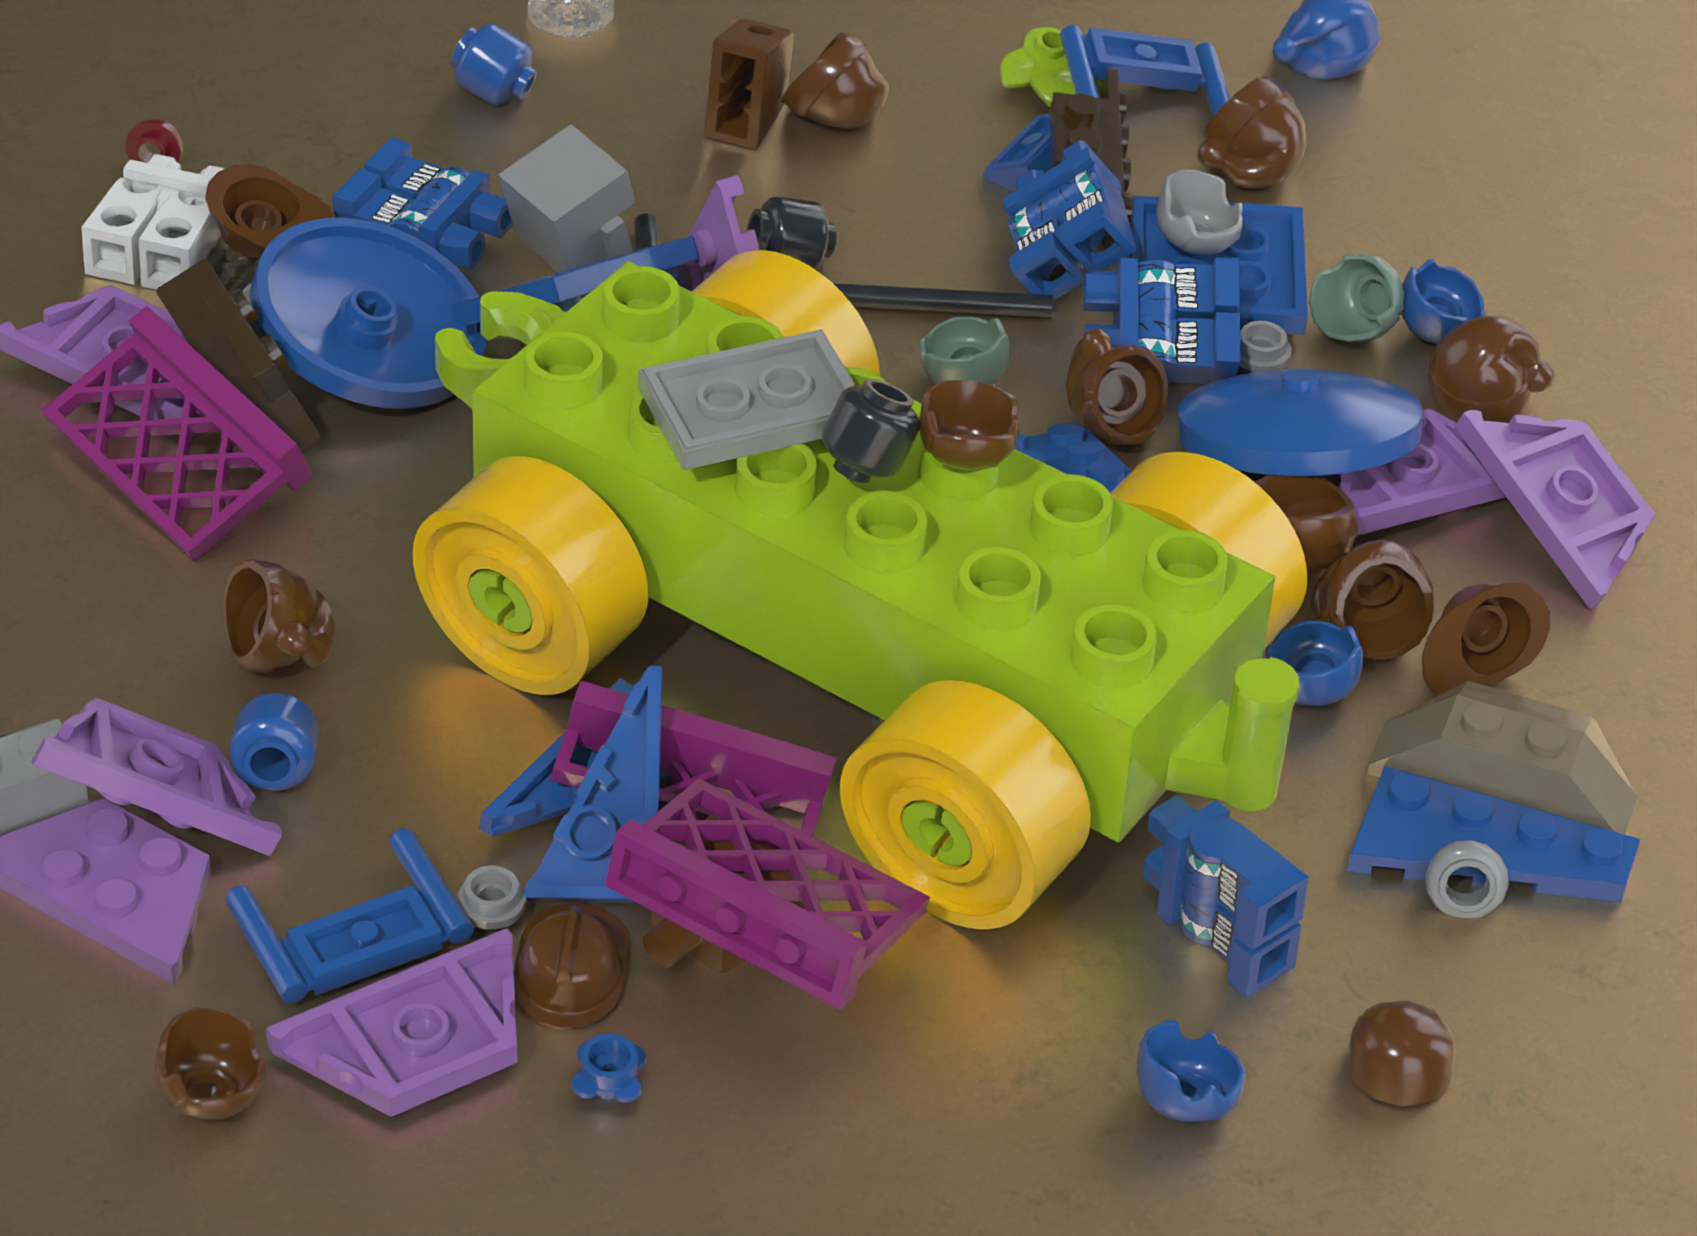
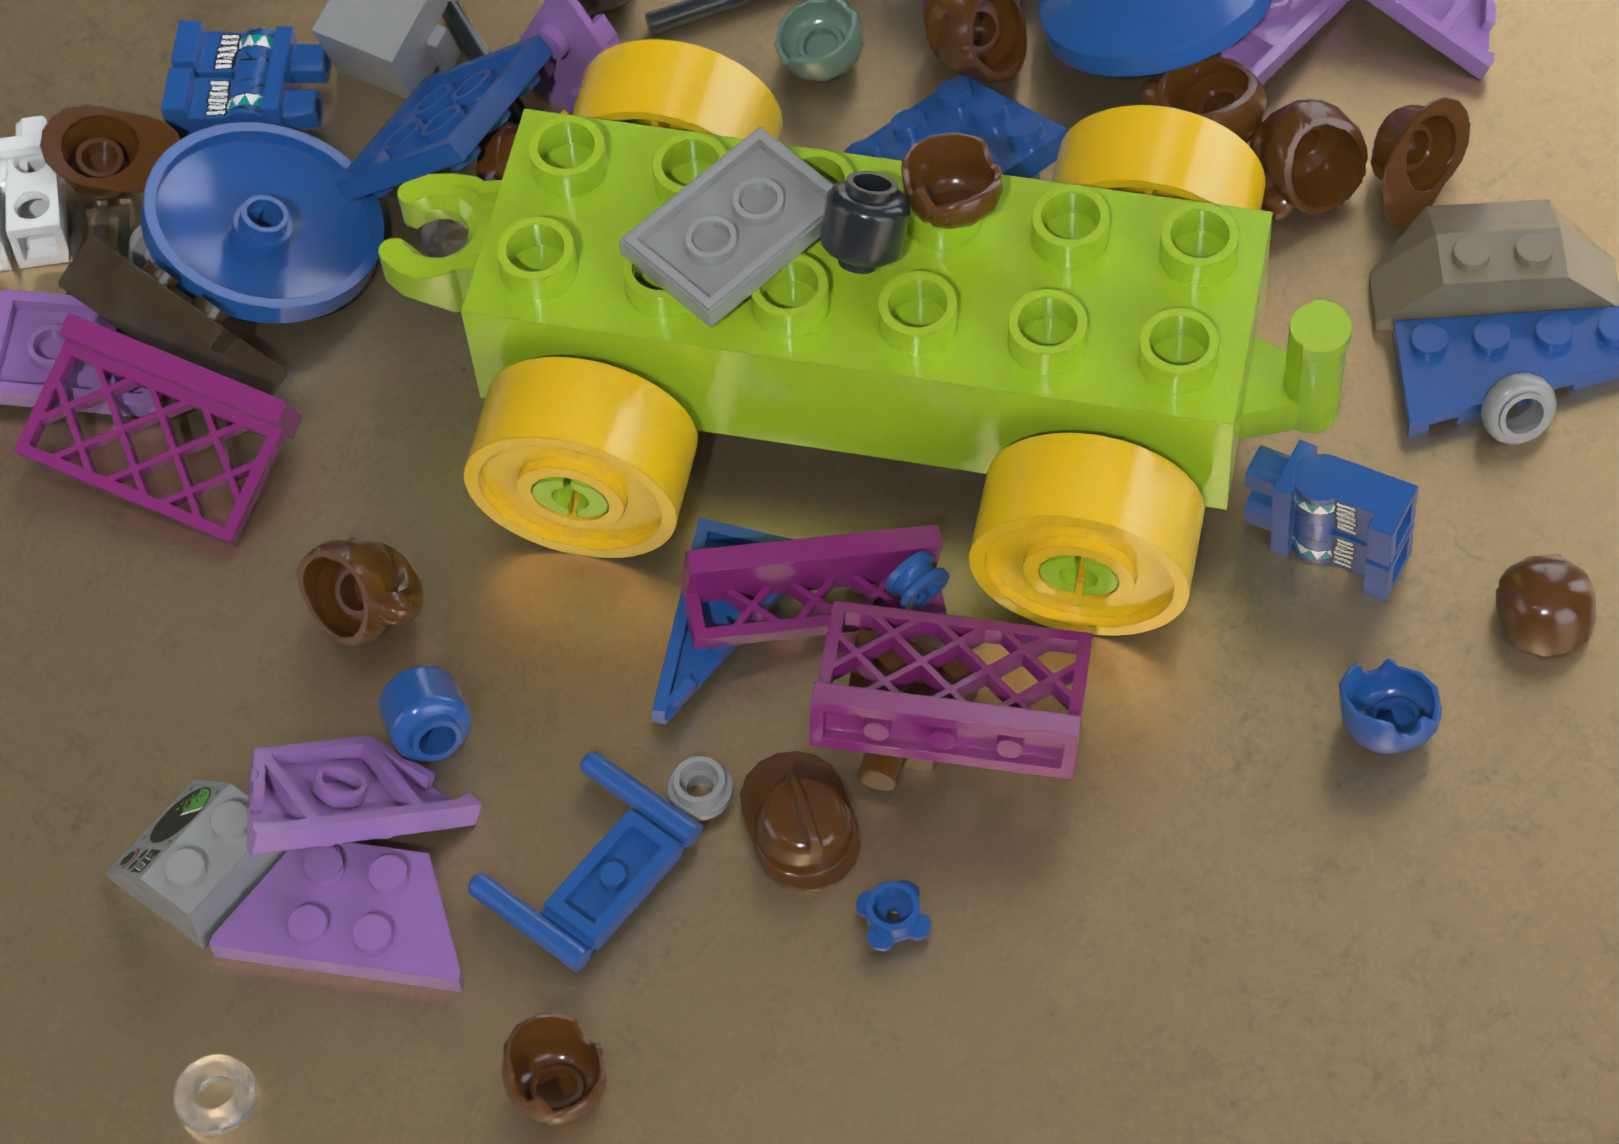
camera: 15 degrees left, 15 degrees up
medium lavender wing [266,928,517,1117] -> none
blue wing [525,666,663,904] -> none
blue hair [1266,620,1363,707] -> none
none -> blue bush [884,550,950,611]

